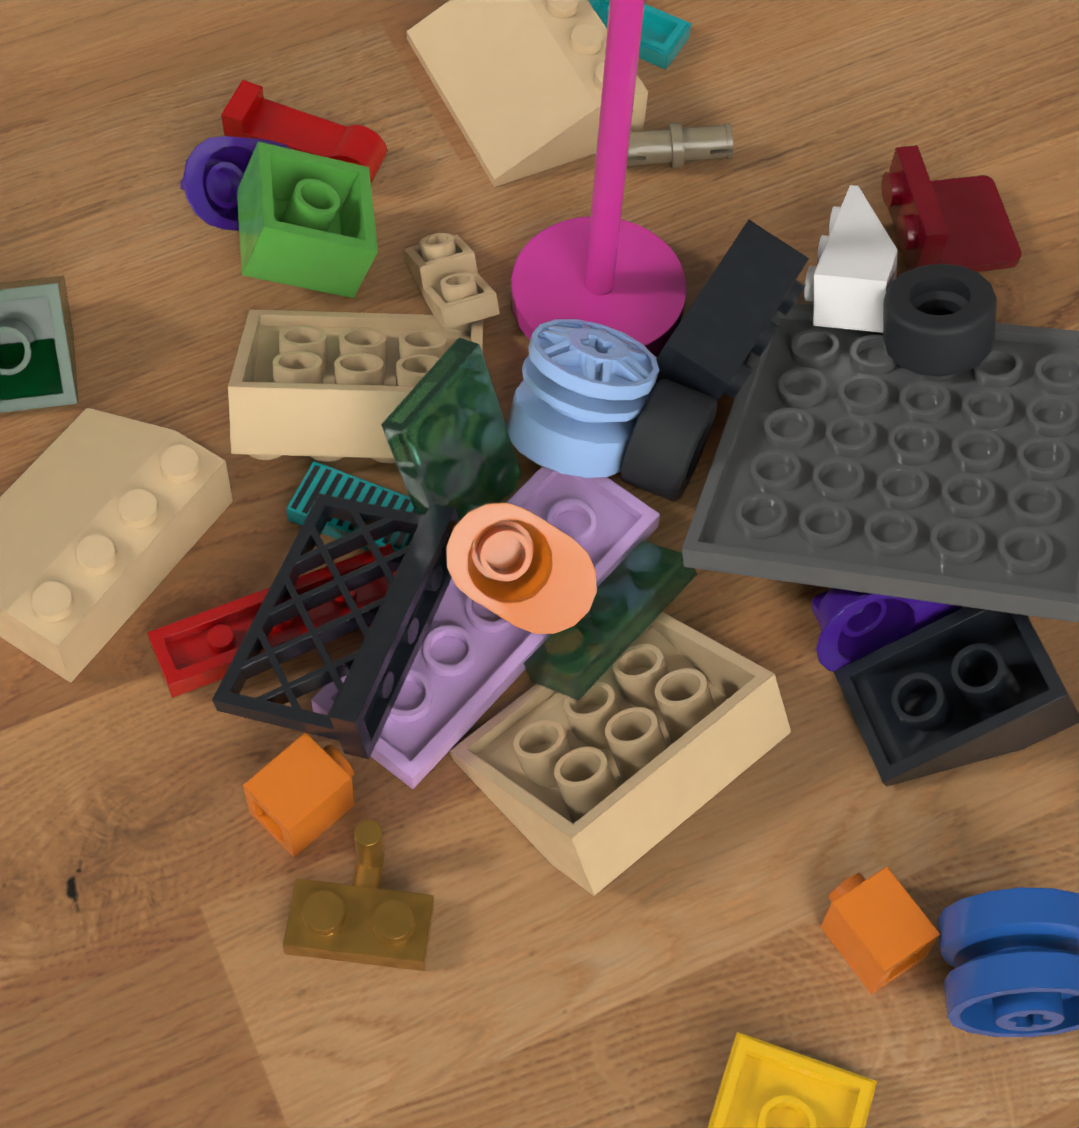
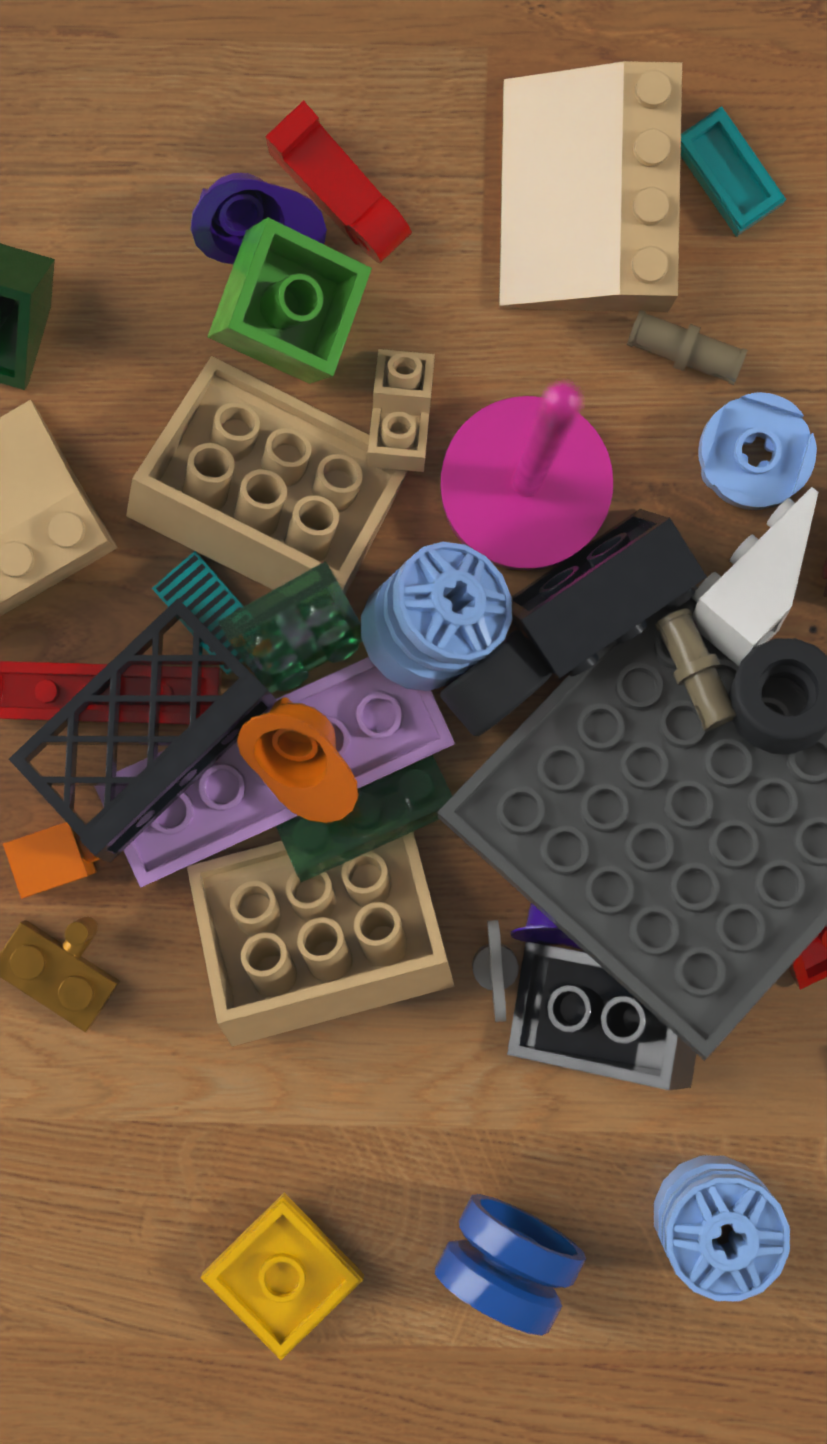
camera: 35 degrees right, 30 degrees up
orange brick [820,866,940,995] -> none
none -> light grey piece [472,920,519,1022]
none -> dark tan pin [655,608,736,731]
none -> light blue plate [698,392,817,510]

